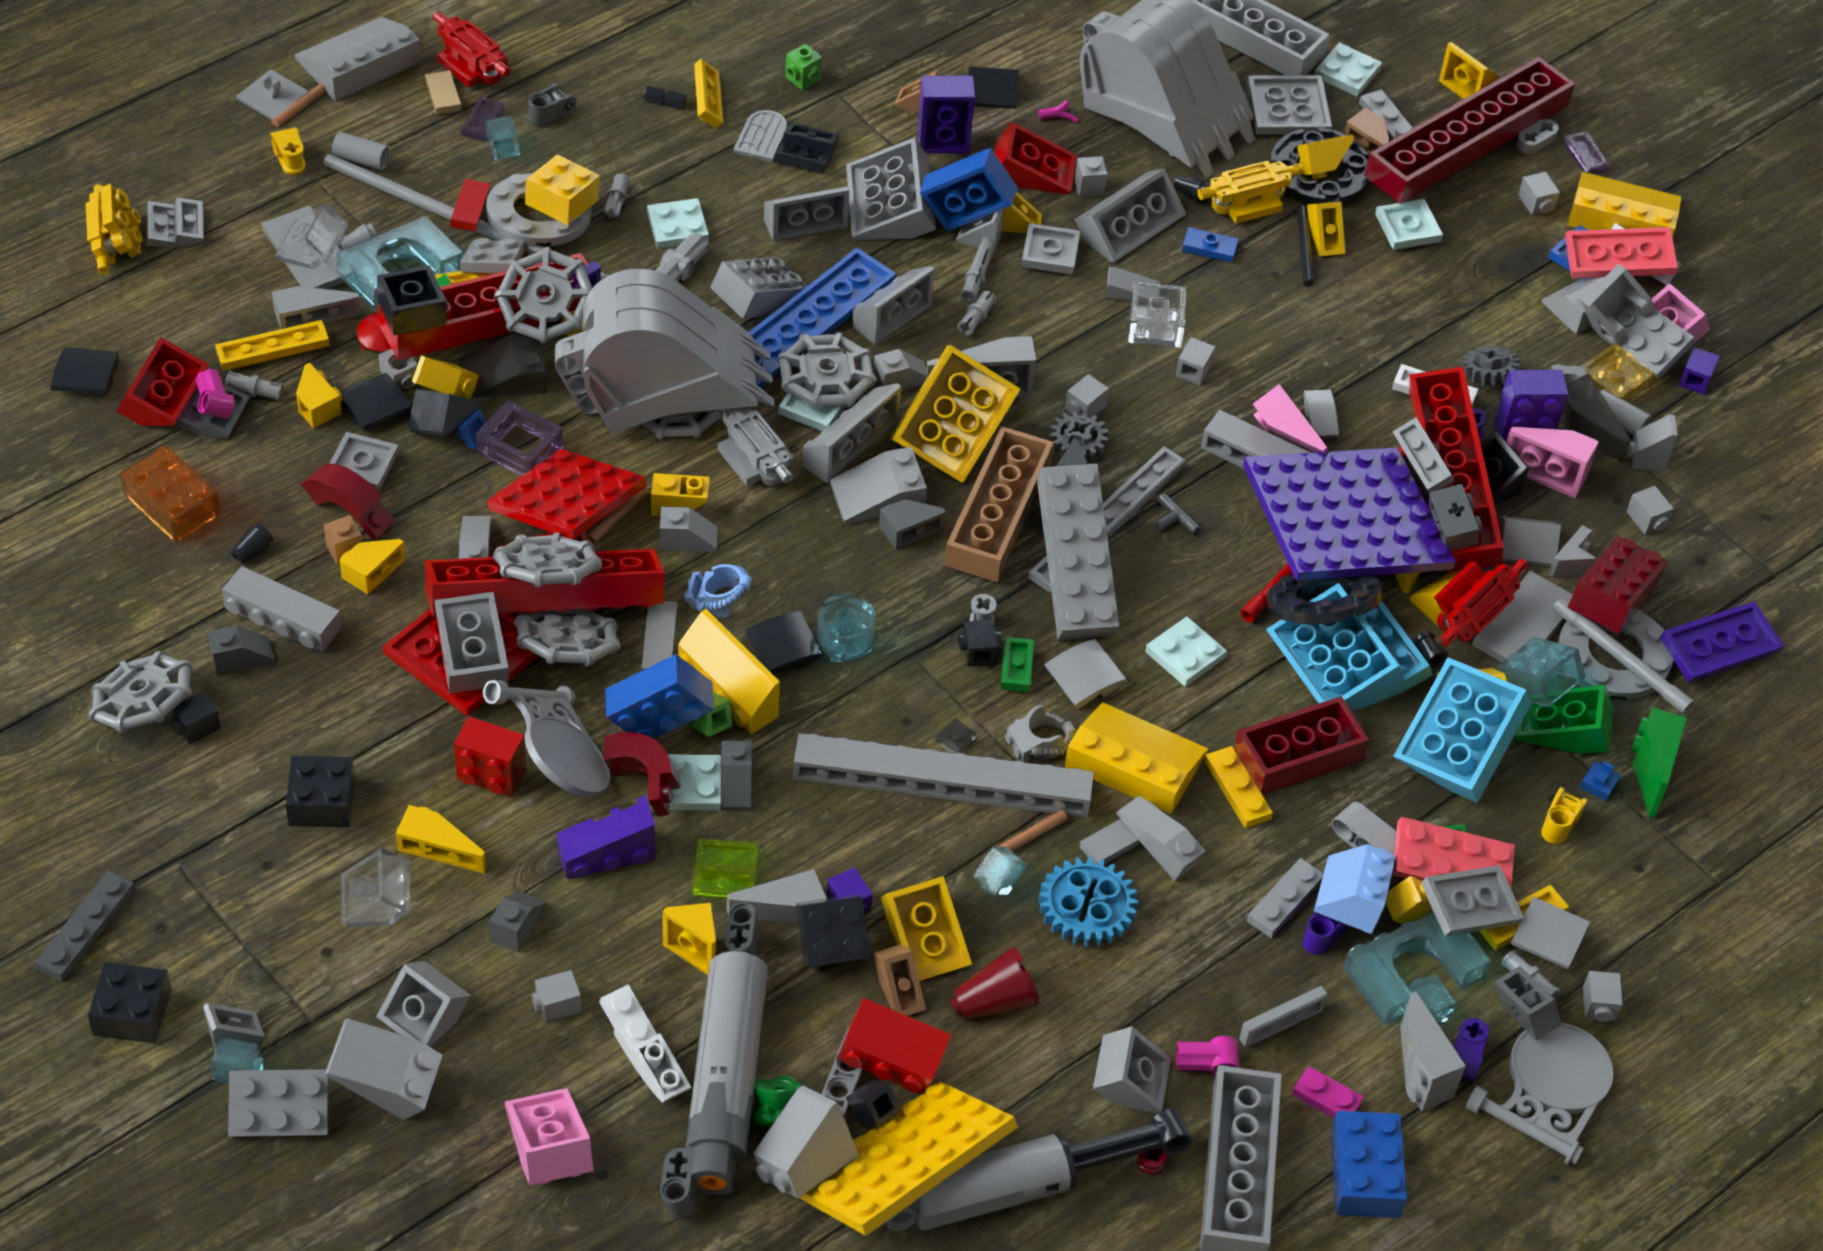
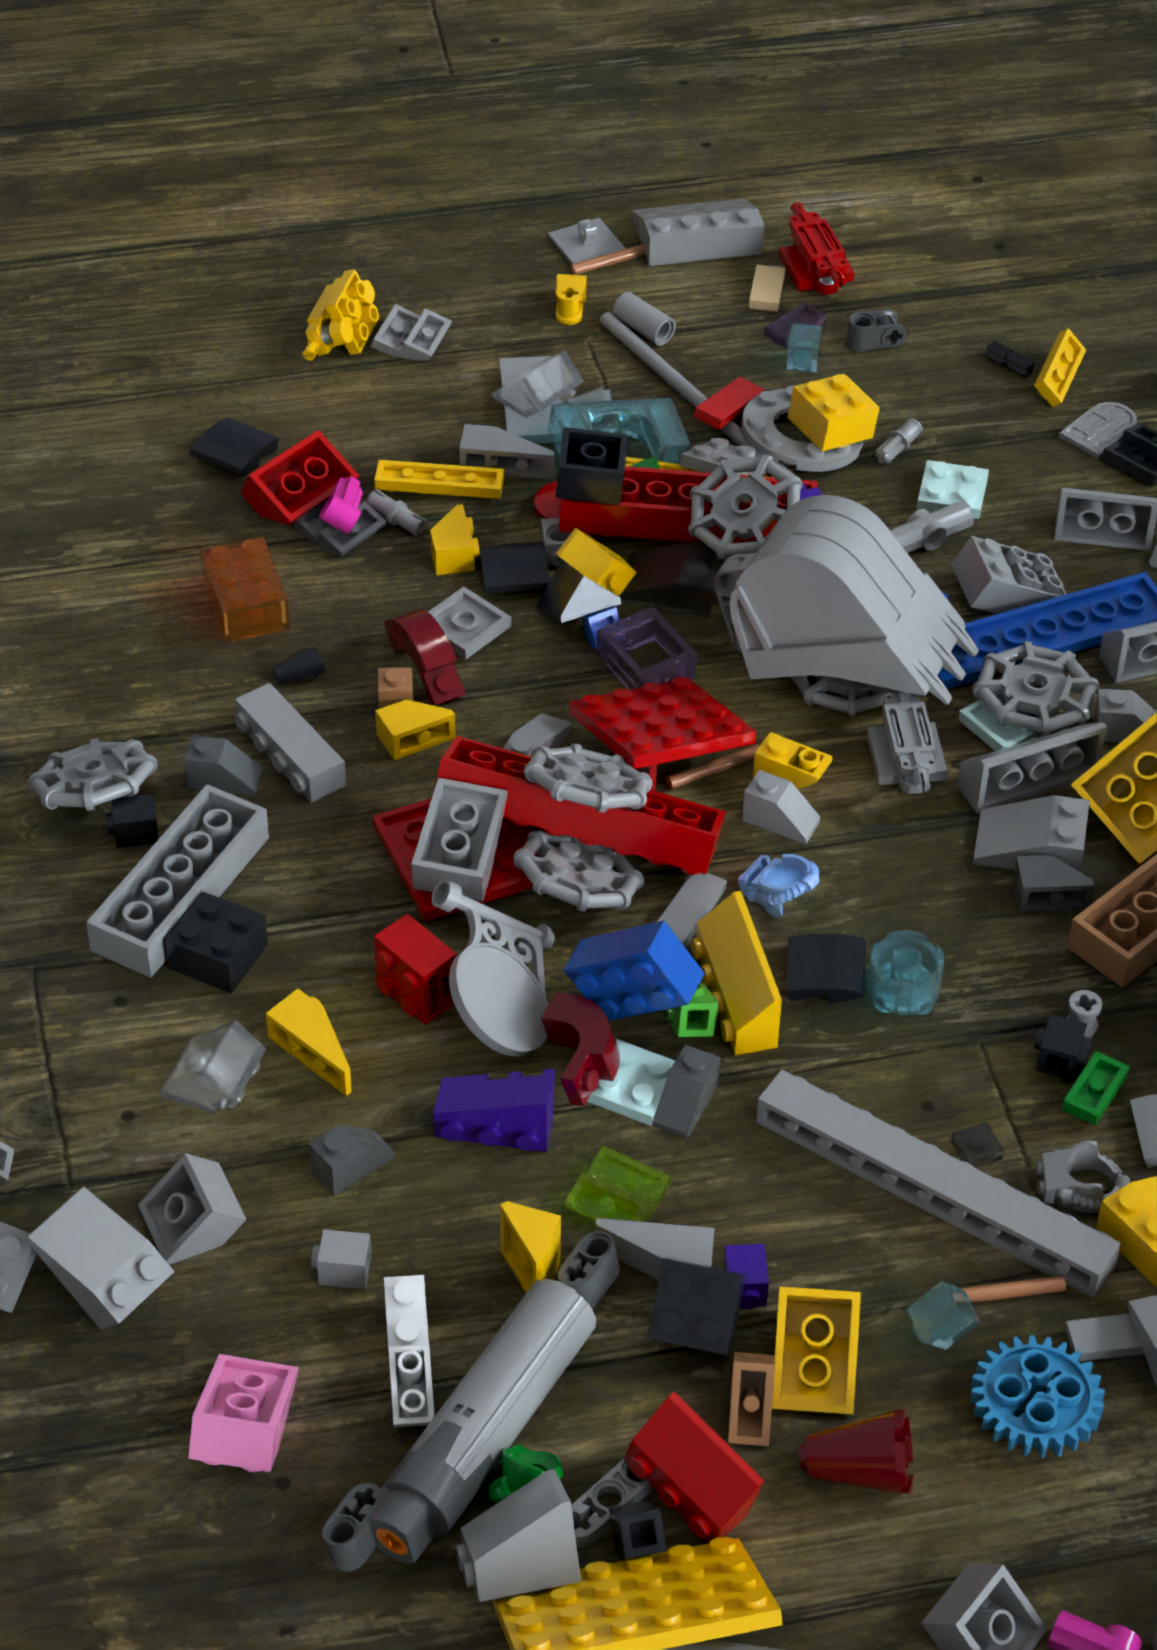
camera: 30 degrees right, 5 degrees down
none -> light grey brick [86,784,269,978]

